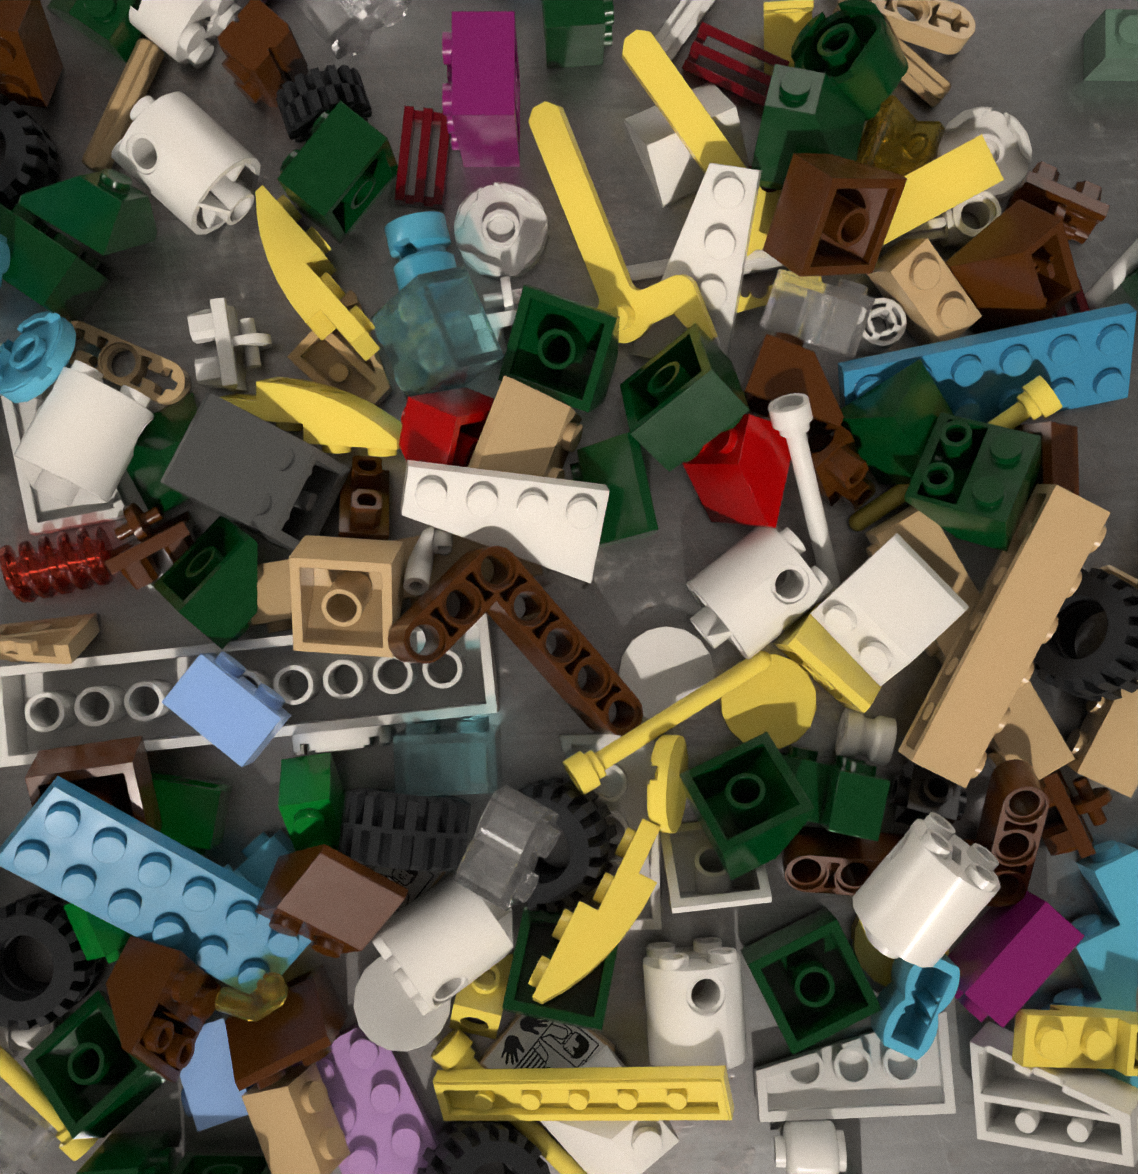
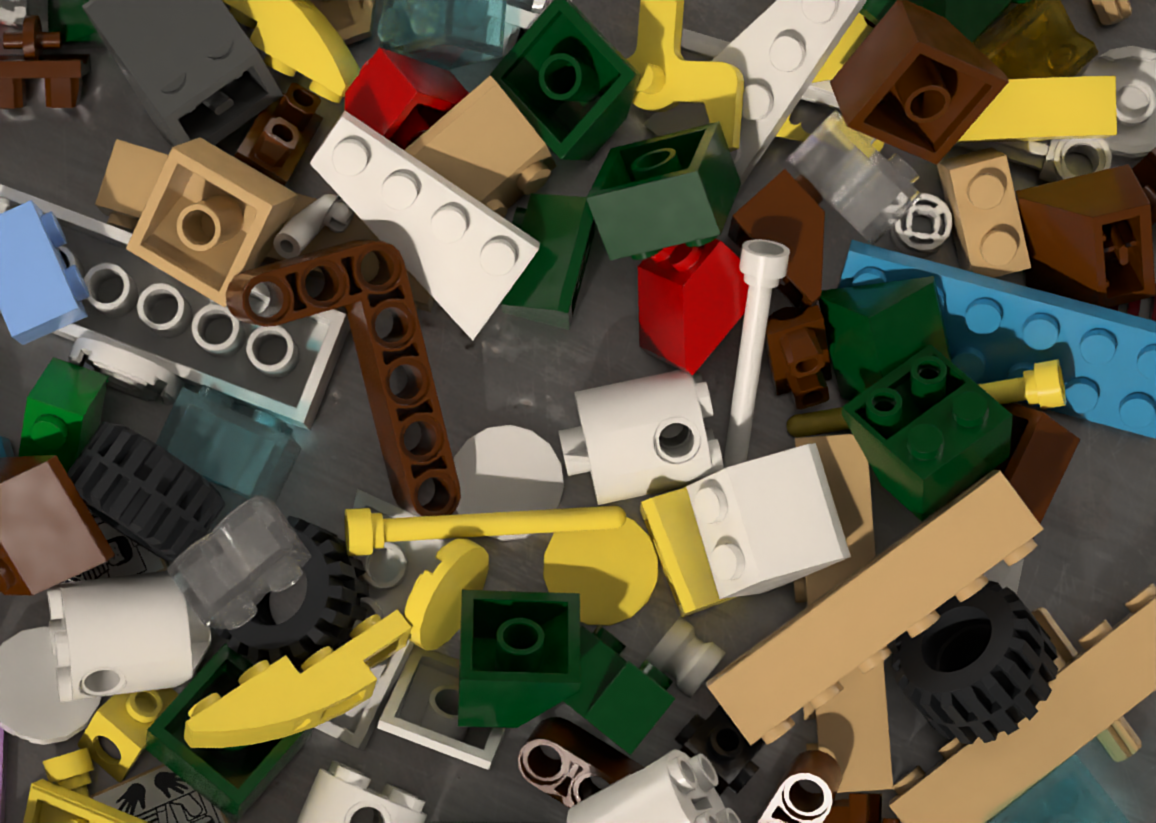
camera: 30 degrees right, 5 degrees down
dark green slope [153,515,258,649] -> none

